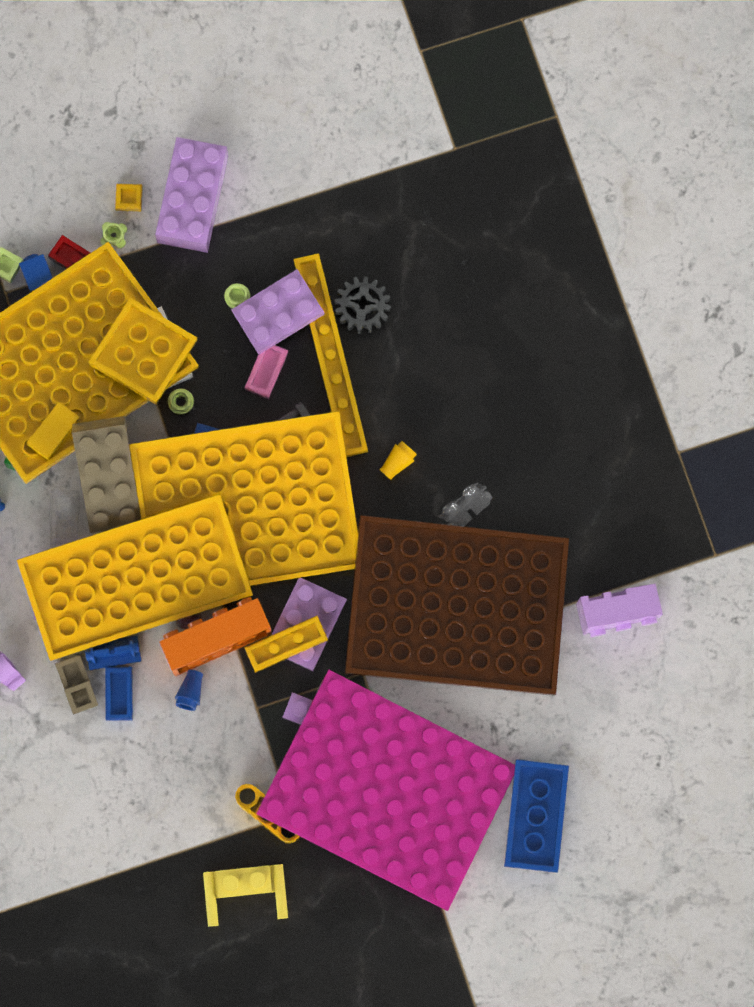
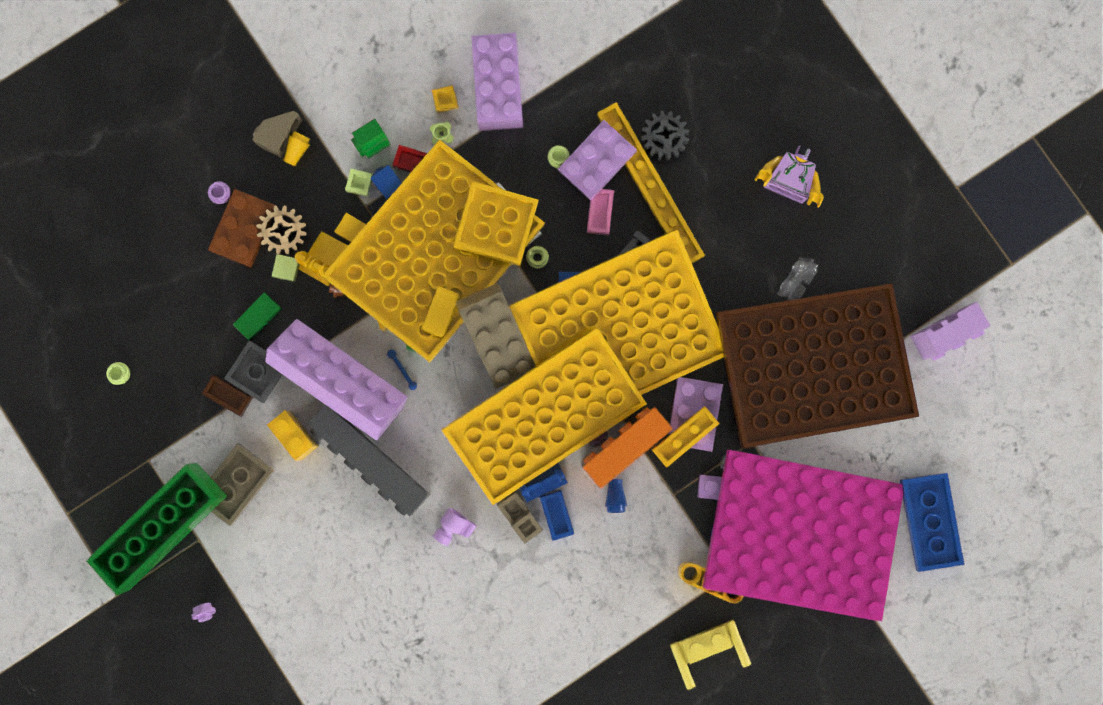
camera: 10 degrees left, 5 degrees up
yellow cone [380,441,417,480] -> none
none -> green brick [350,118,391,159]
none -> torso [754,146,824,208]

